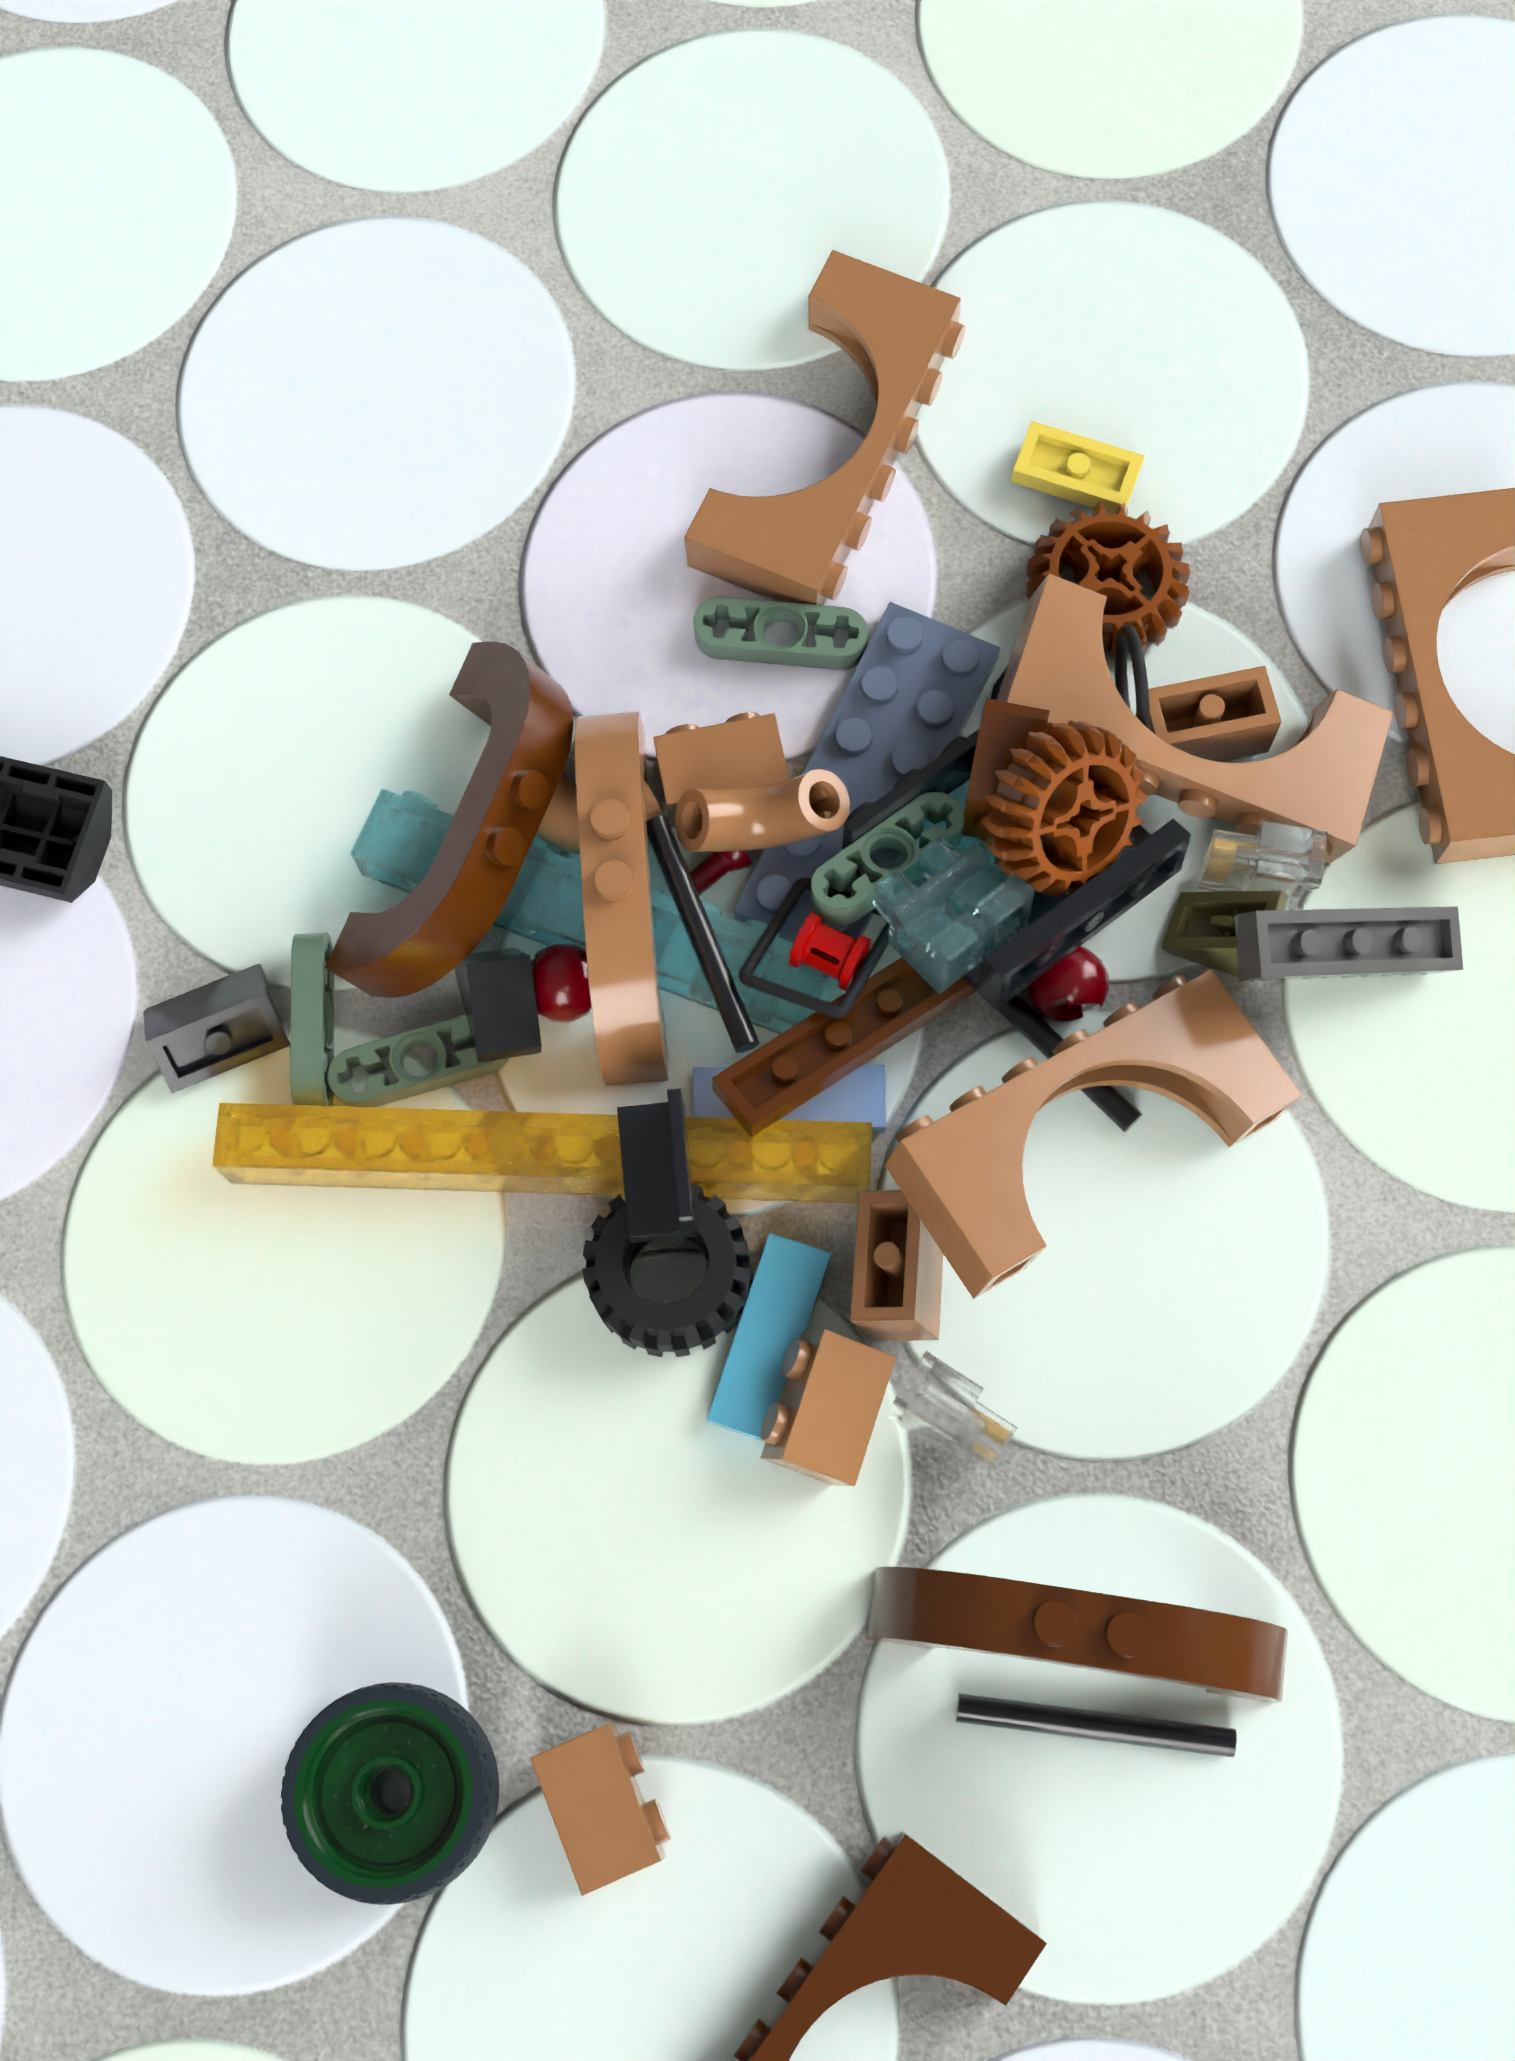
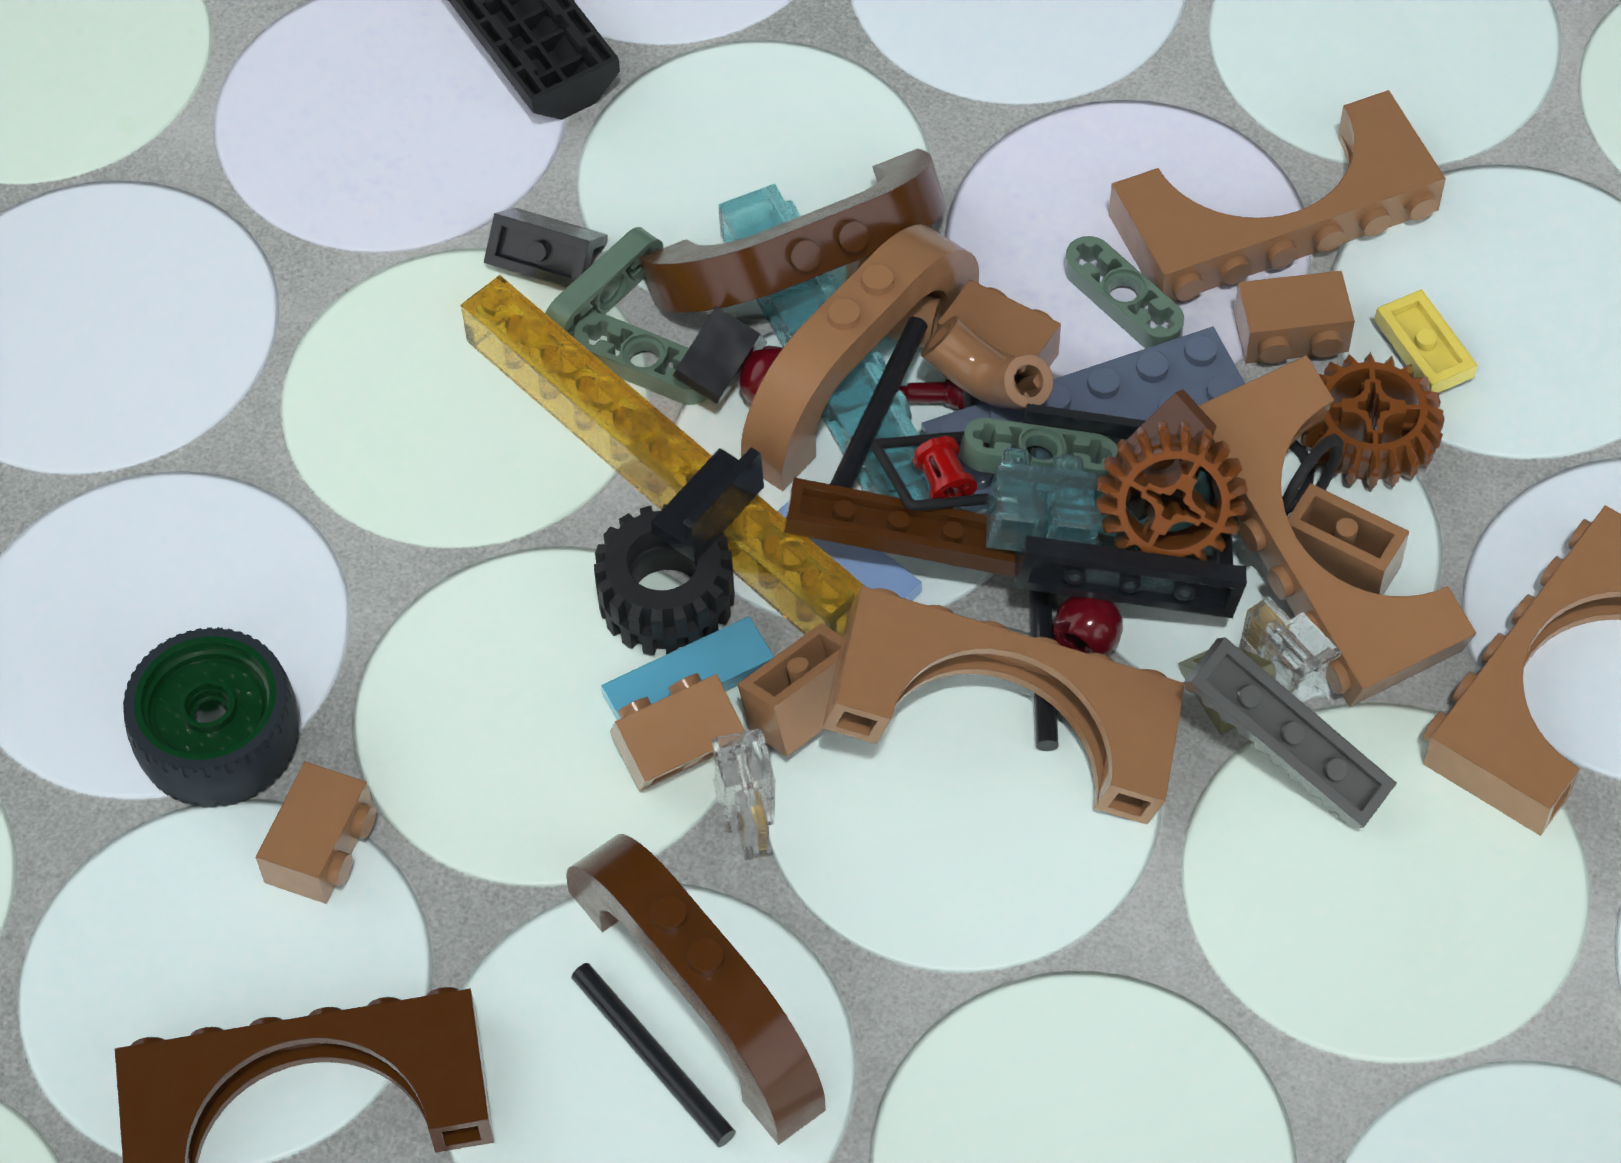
camera: 40 degrees right, 15 degrees down
none -> medium nougat brick [1234,270,1355,364]

